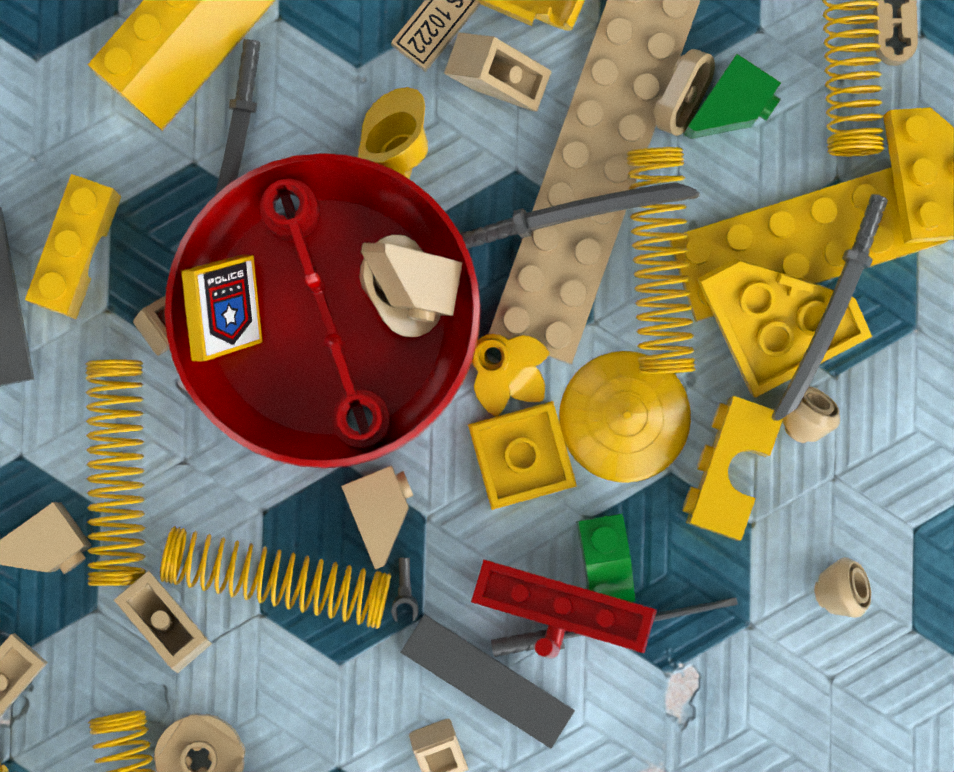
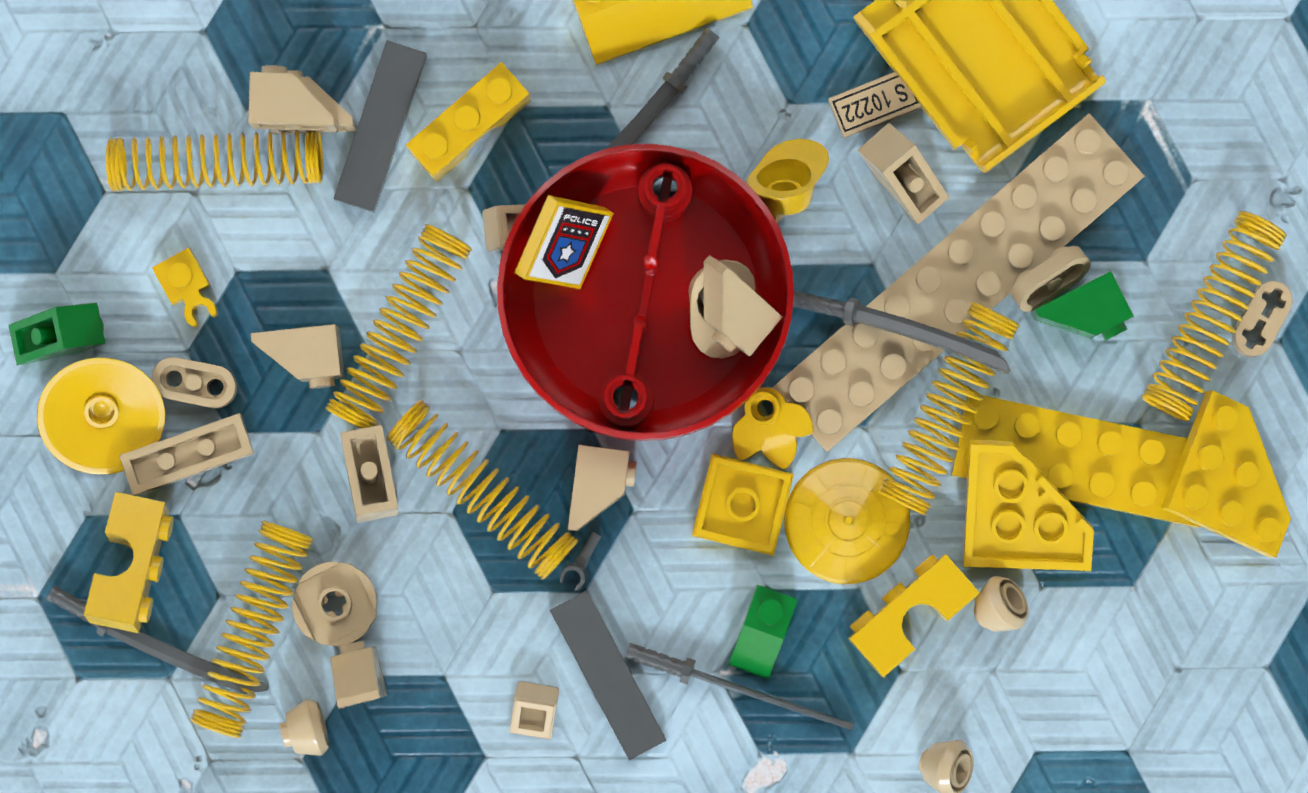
camera: 40 degrees right, 0 degrees up
red plate [471,559,657,659] -> none
dark grey sword [772,194,888,421] -> none

